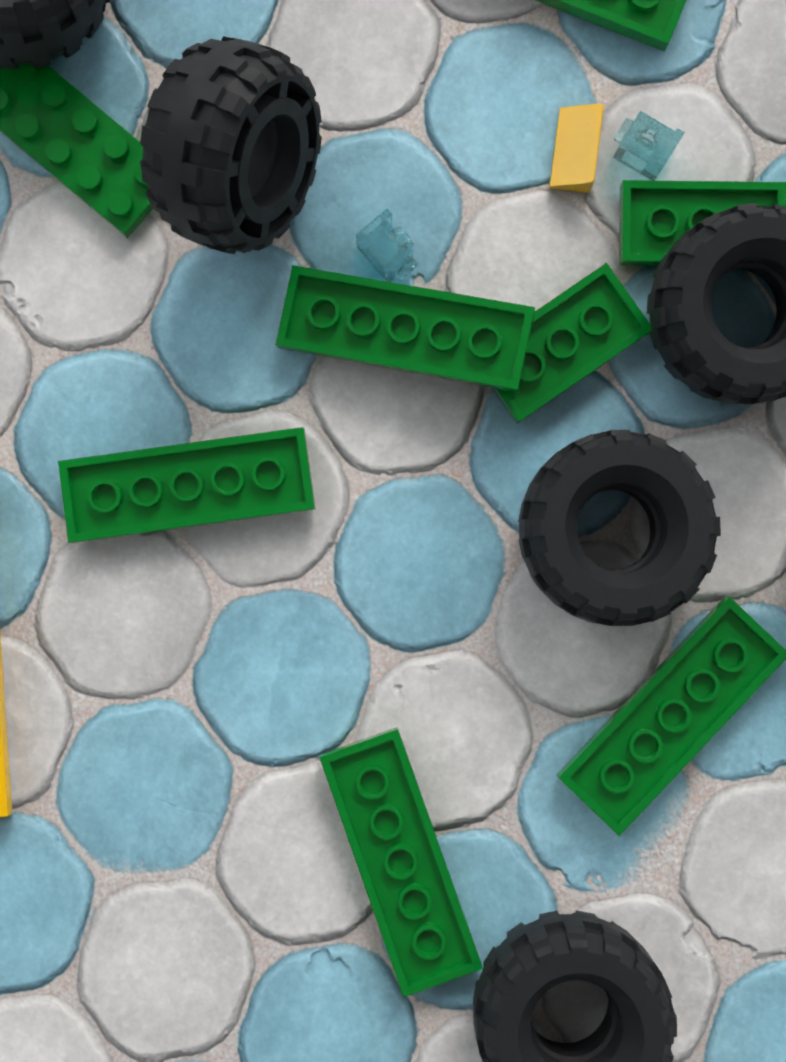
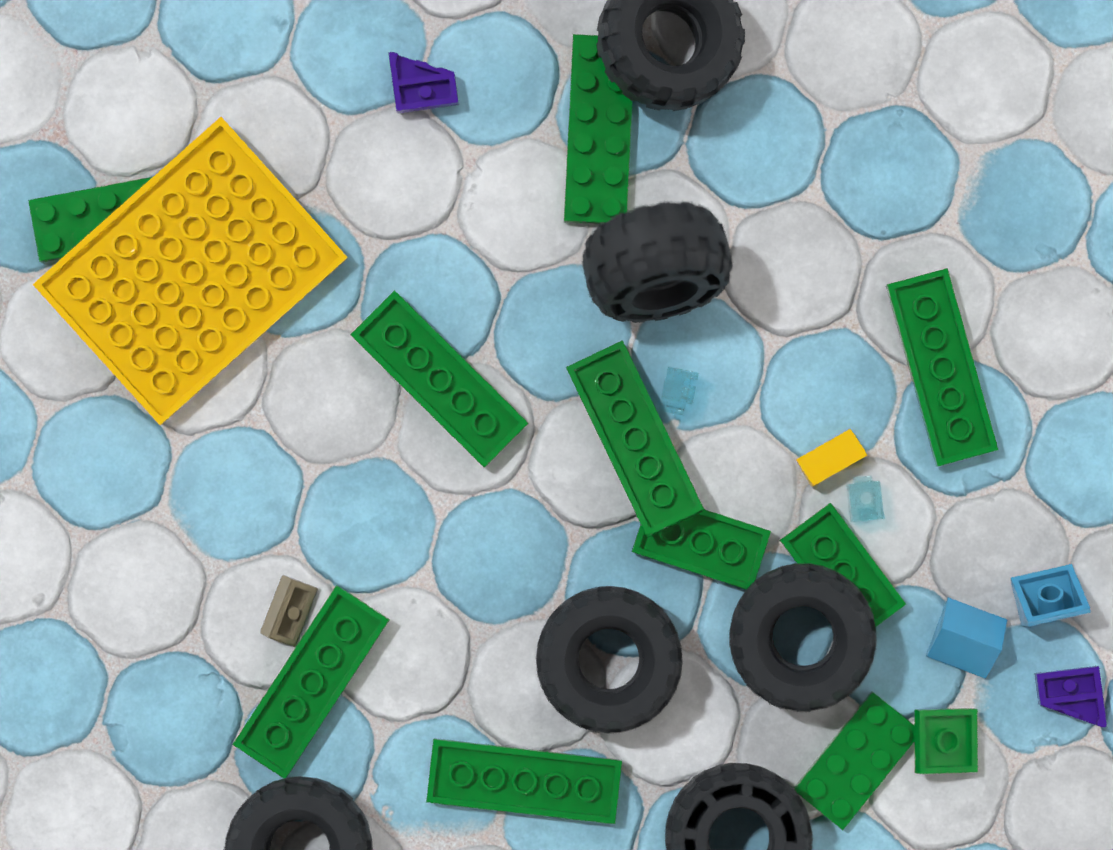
camera: 55 degrees right, 0 degrees up
none -> dark tan slope [260,575,318,647]

